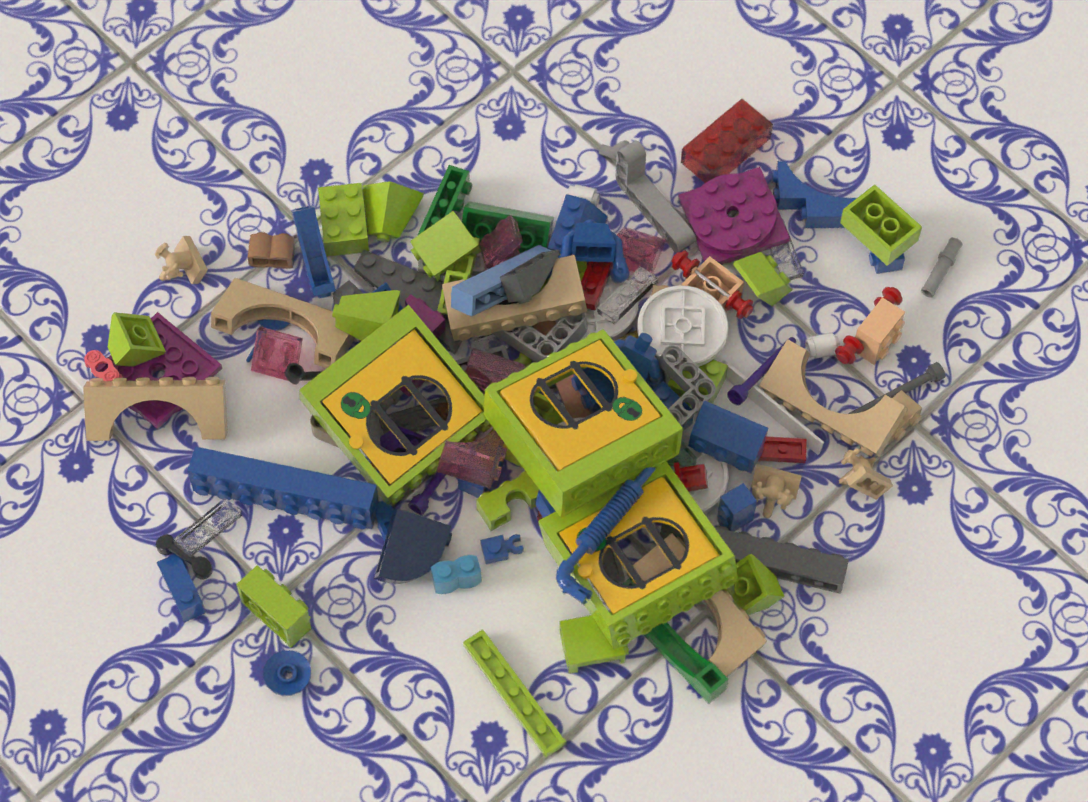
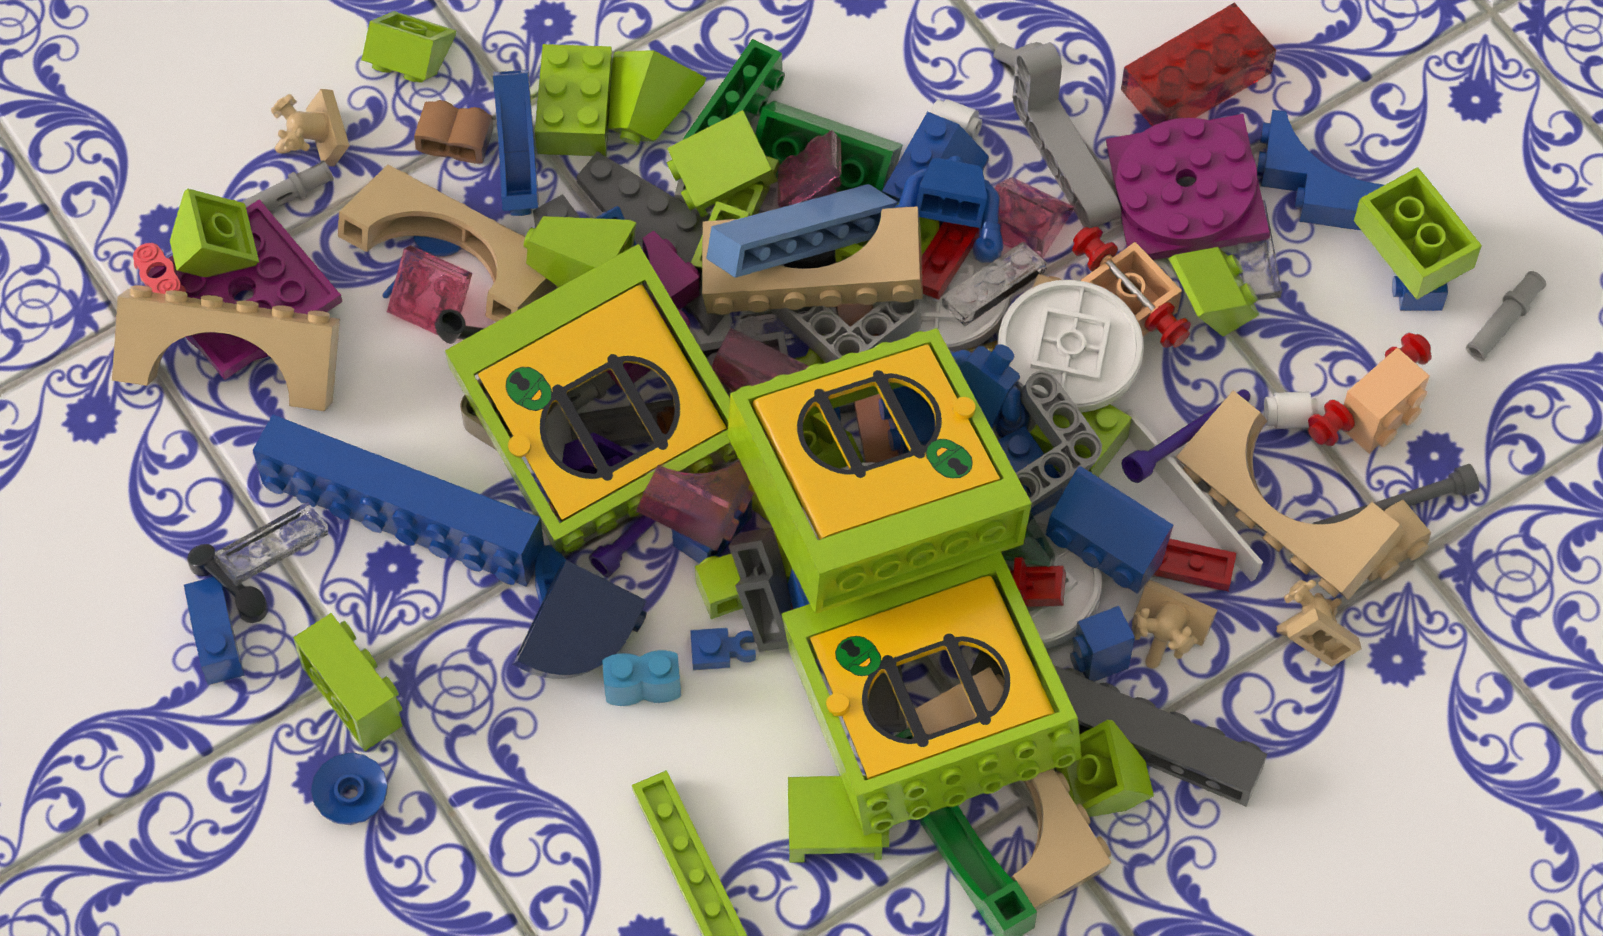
camera: 10 degrees right, 0 degrees up
dark grey slope [500,250,559,304] -> none
blue piece [556,467,656,605] -> none
none -> light grey pin [241,160,334,211]
none -> lime slope [361,11,457,83]
none -> dark grey slope [729,527,792,652]

